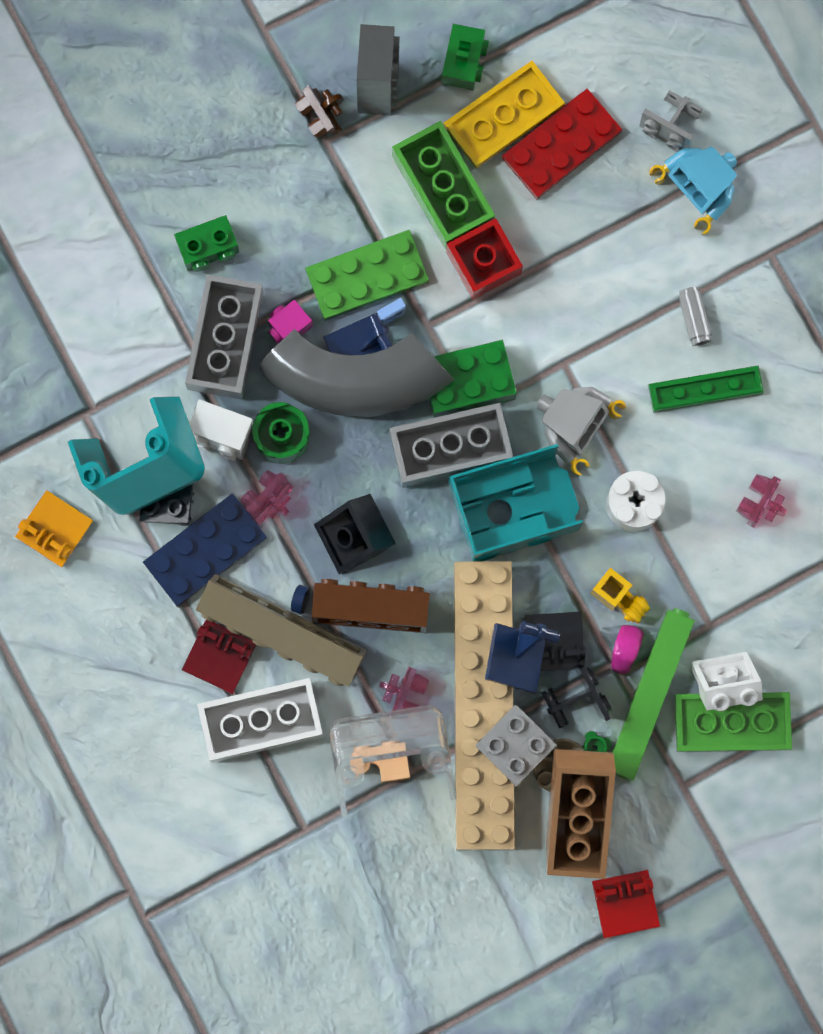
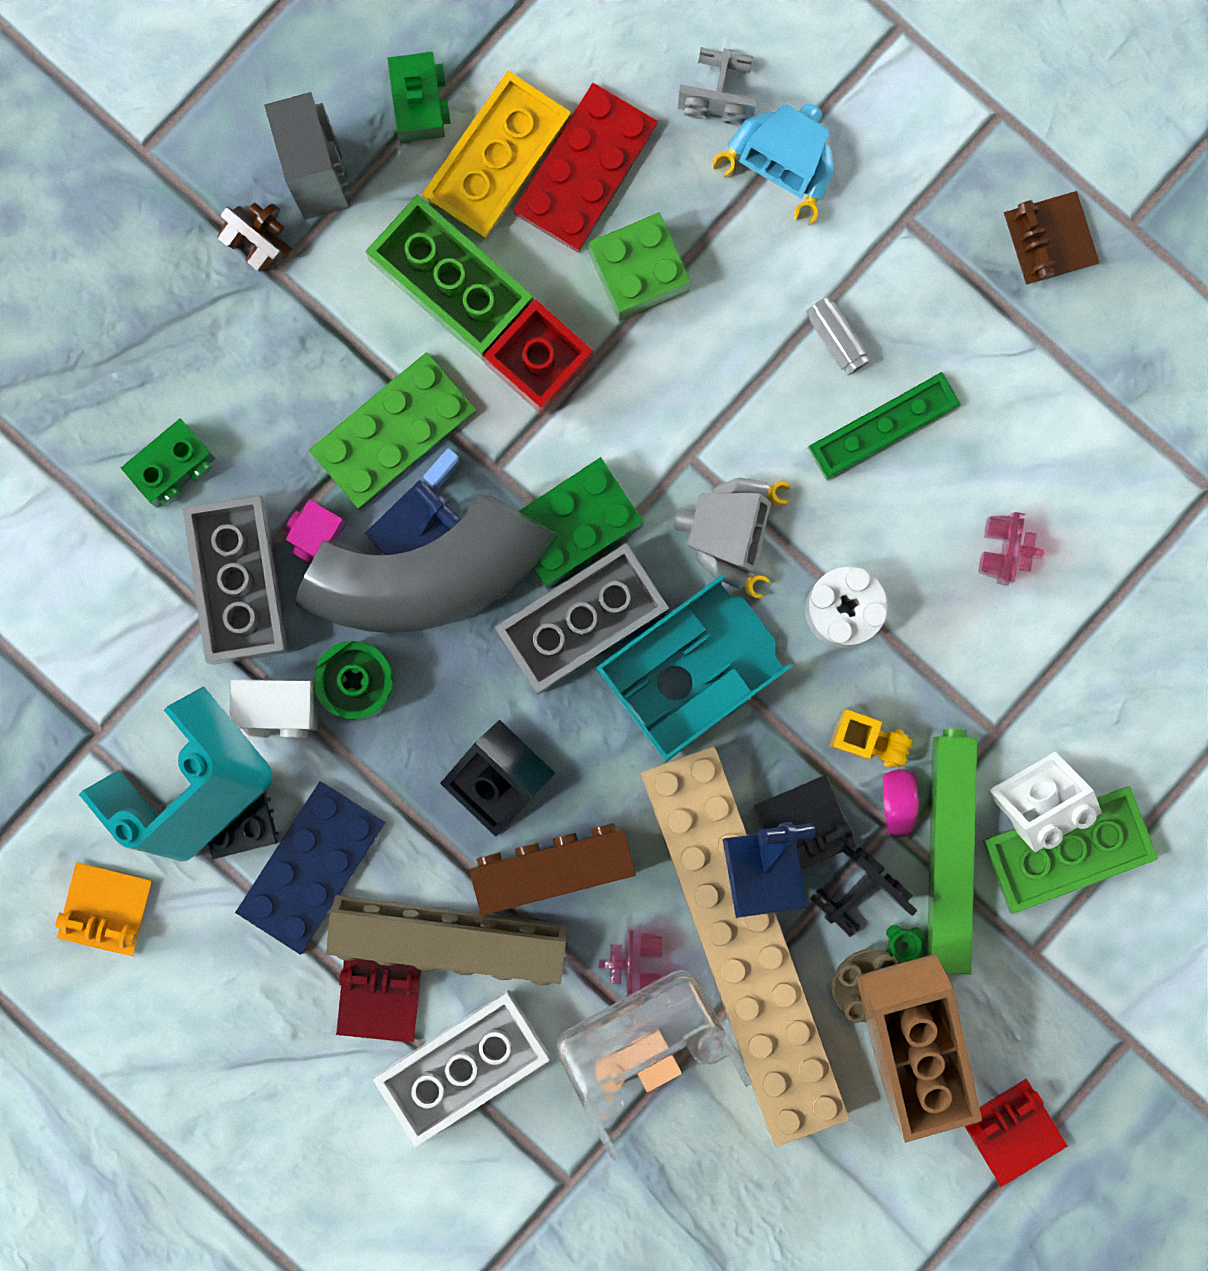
camera: 20 degrees left, 5 degrees up
clear pink hips [241,470,294,525] -> none
dark blue tile [291,585,310,614] -> none
light grey plate [475,704,557,786] -> none
none -> bright green brick [589,212,691,321]

